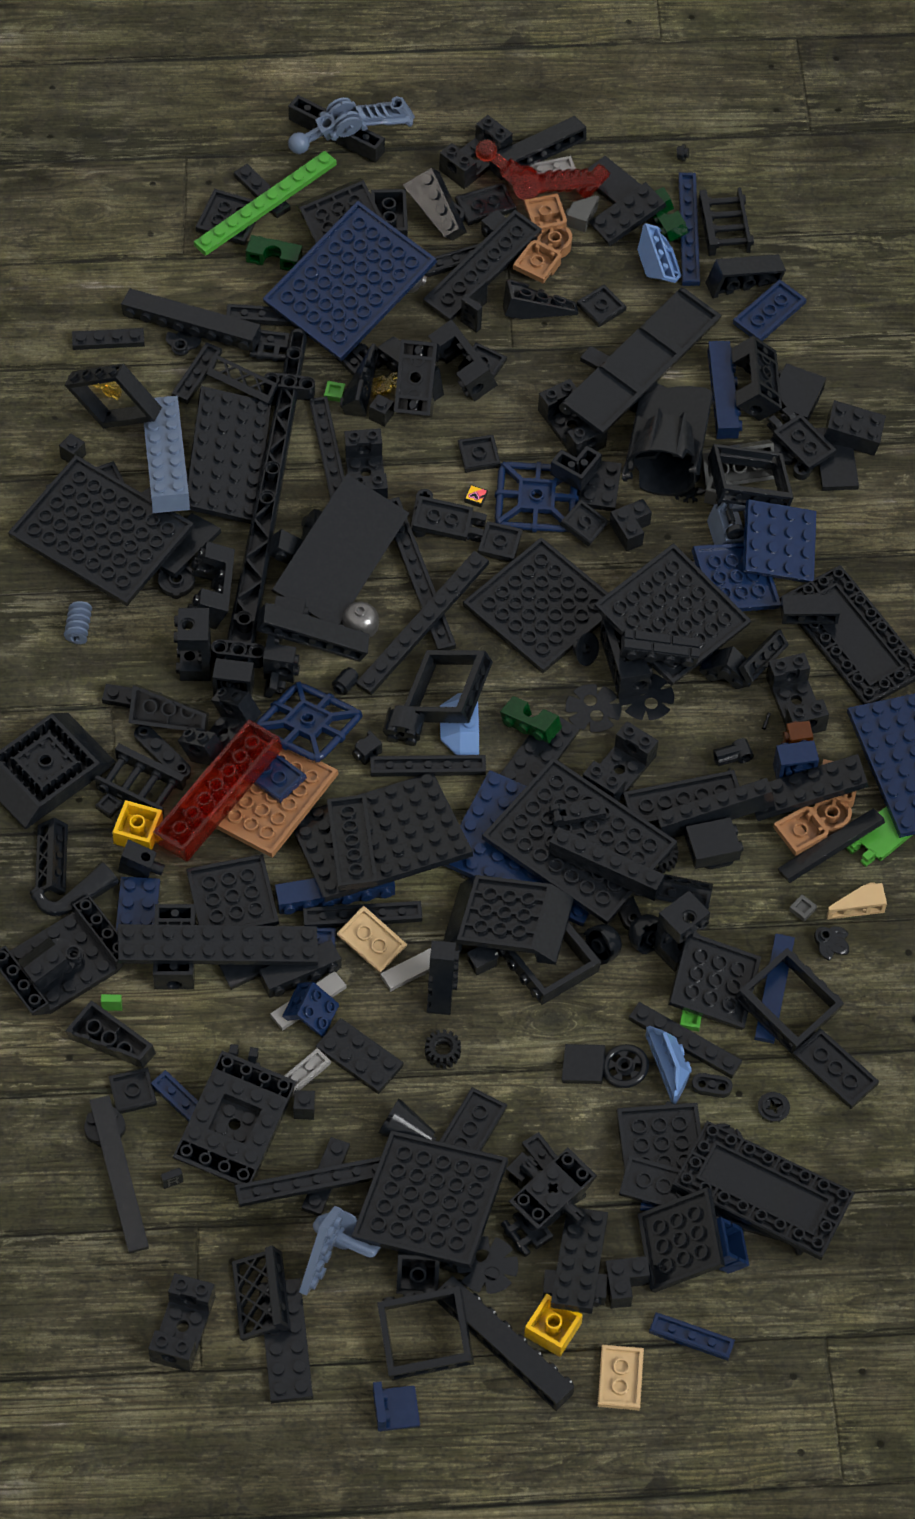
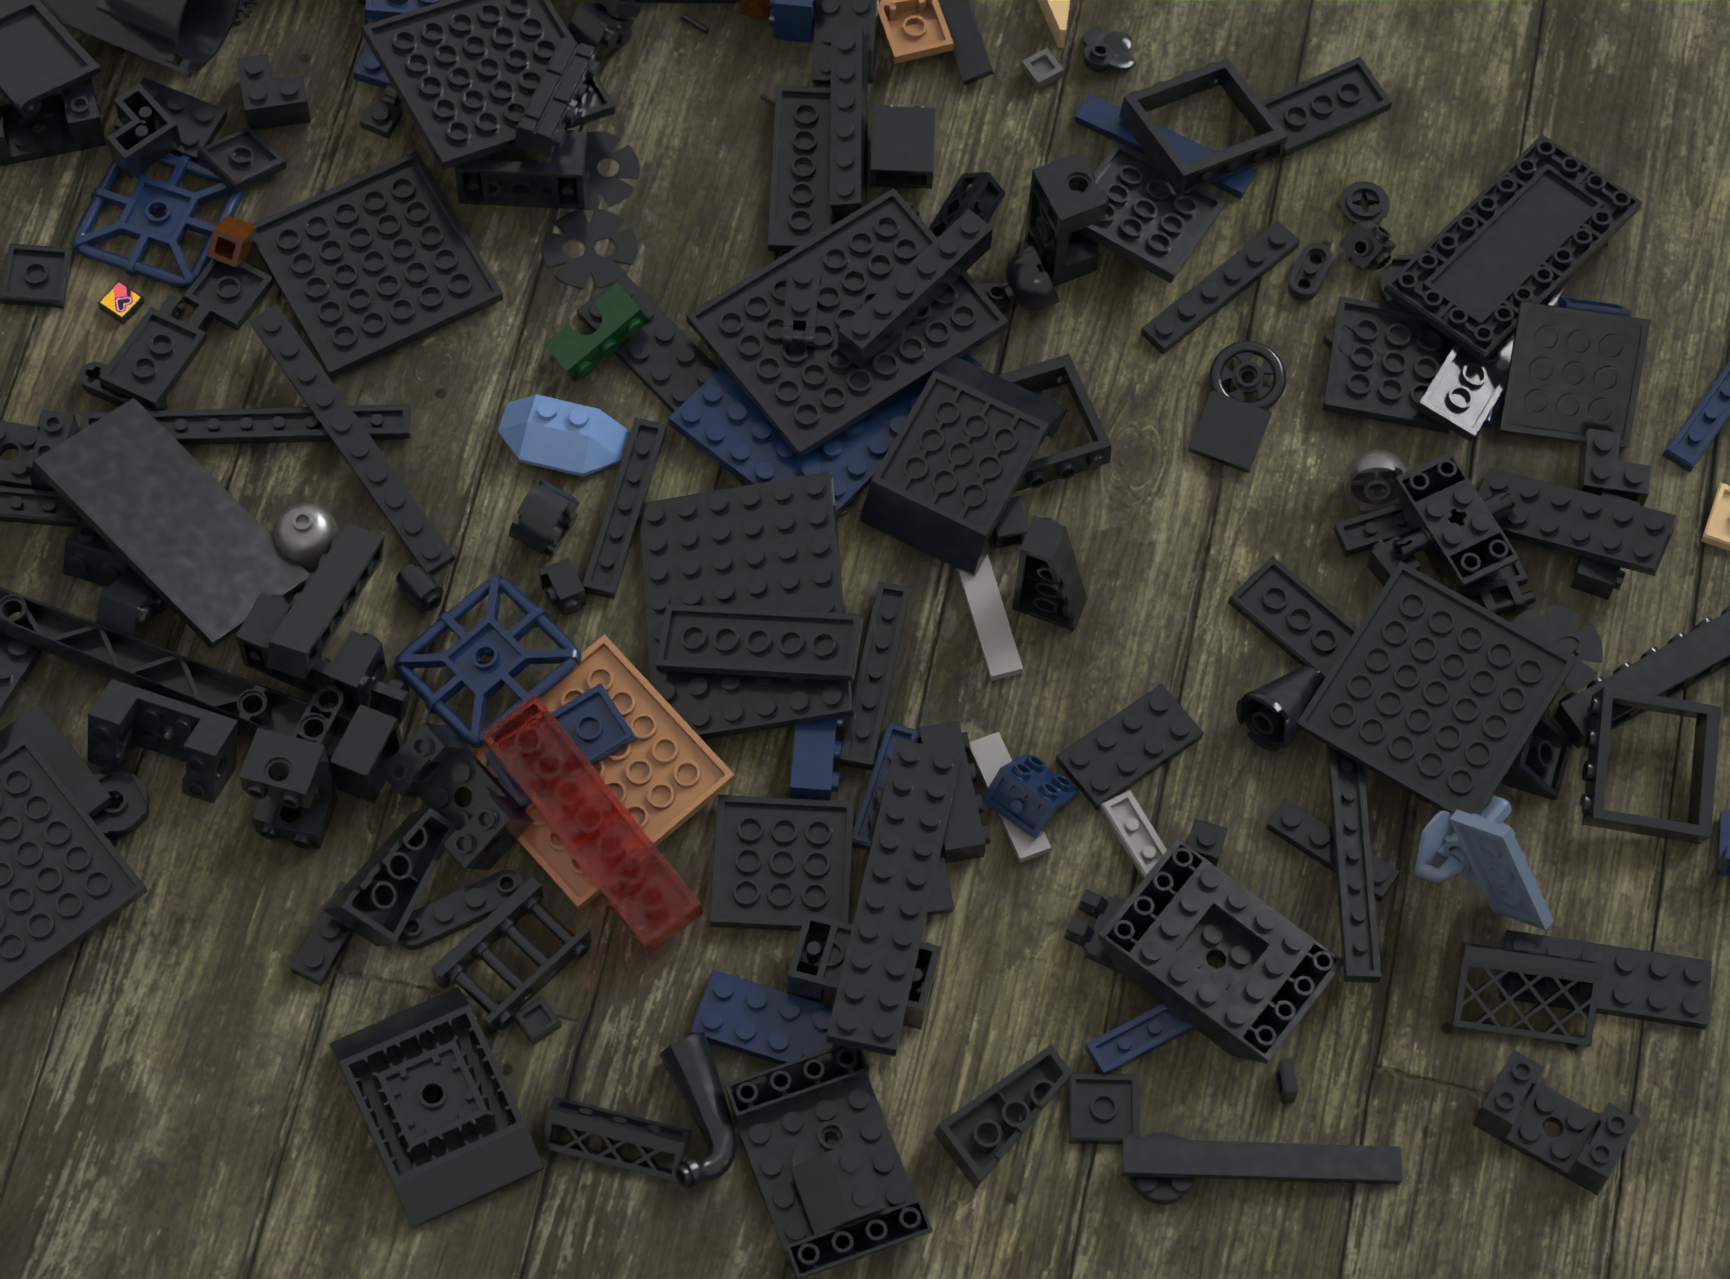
camera: 75 degrees left, 5 degrees up
sand blue piece [64,601,92,644] -> none
bright green tile [101,994,122,1011] -> none
yellow brick [112,800,163,850] -> none
black torso [118,840,165,878] -> none
tan tile [337,905,407,973] -> none
black window [404,650,493,723] -> none
black tyre [425,1029,461,1069] -> none
yellow brick [524,1294,583,1357] -> none
black piece [573,632,599,666] -> none
black plate [583,721,658,801] -> none
black cylinder [584,924,622,965] -> none
medium blue wedge [645,1026,692,1104] -> none
bright green tile [680,1010,702,1032] -> none
black piece [713,738,754,766] -> none
none -> reddish brown brick [207,215,257,268]
none -> black brick [1338,221,1397,270]
none -> flat silver cylinder [1344,450,1407,513]

